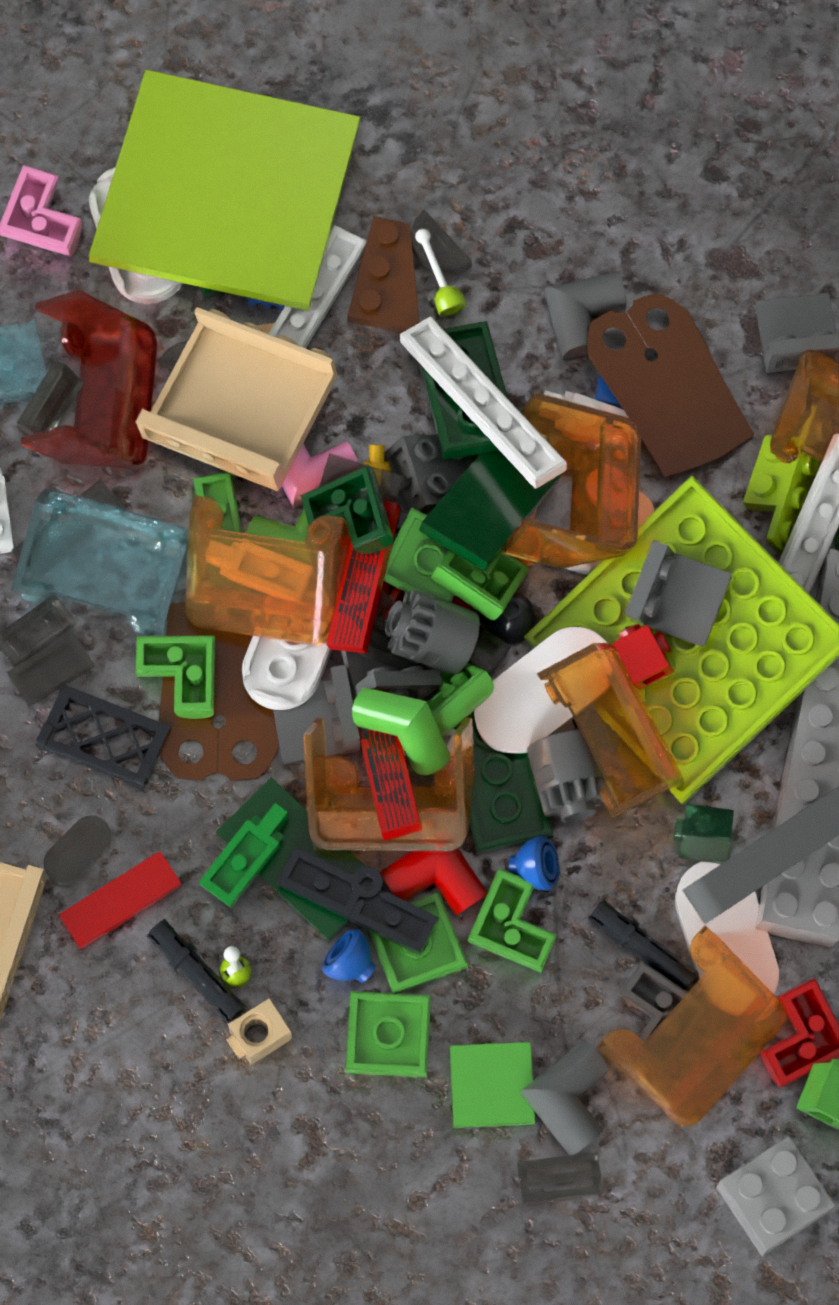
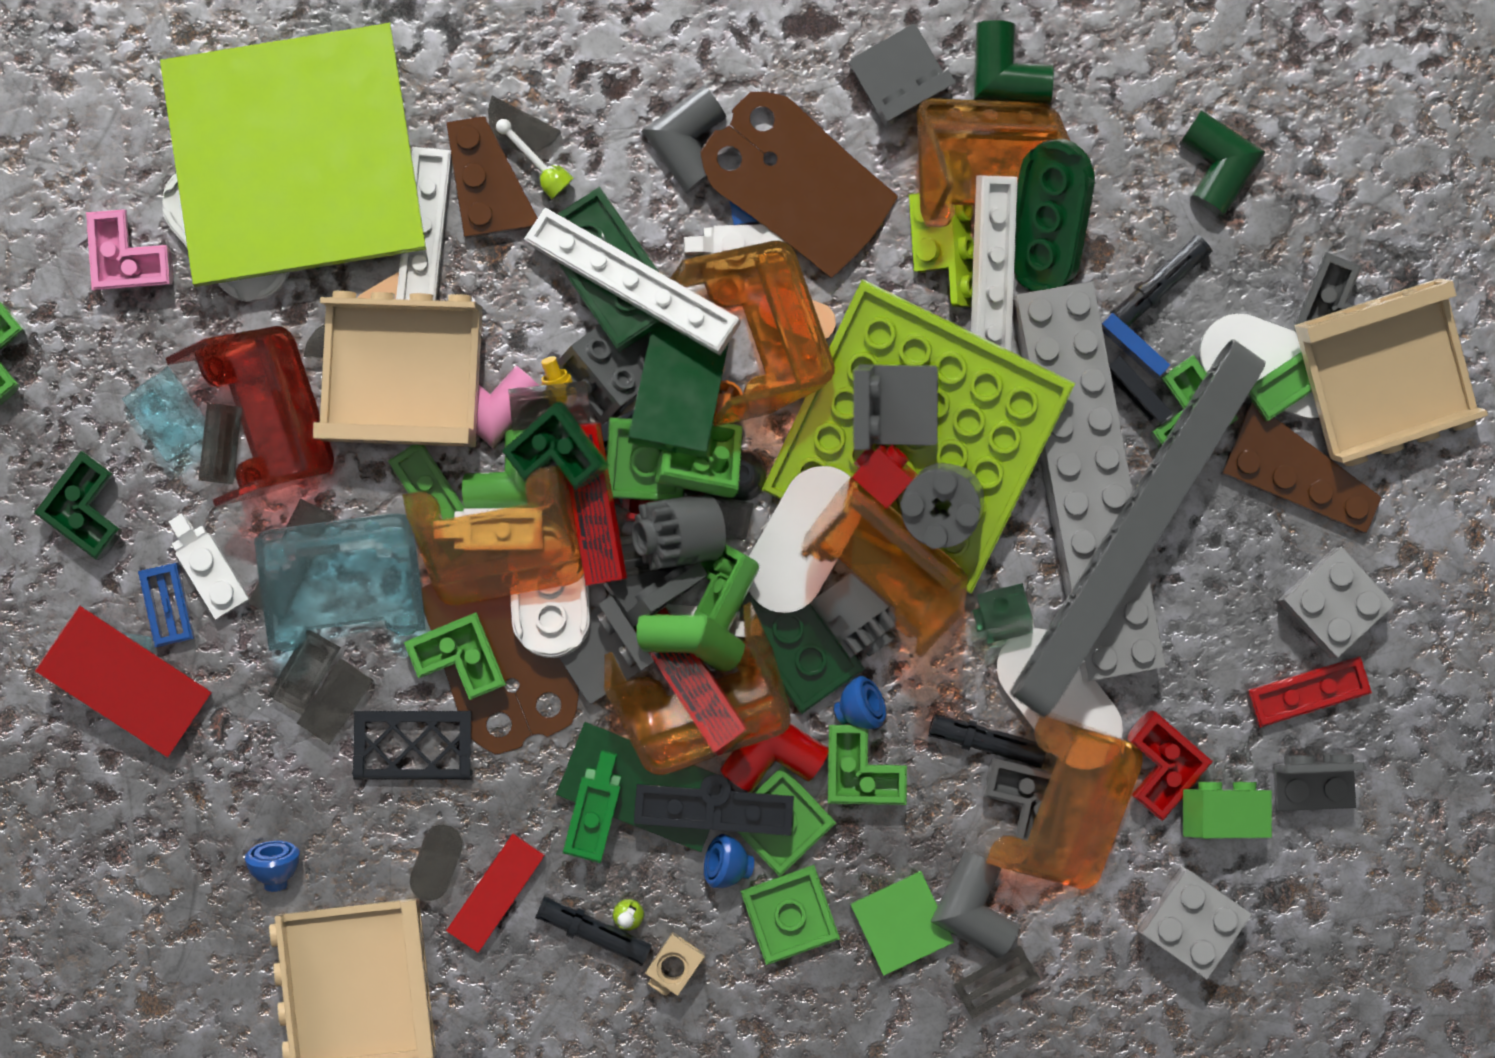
camera: 25 degrees left, 15 degrees up
none -> dark grey brick [901,463,984,549]

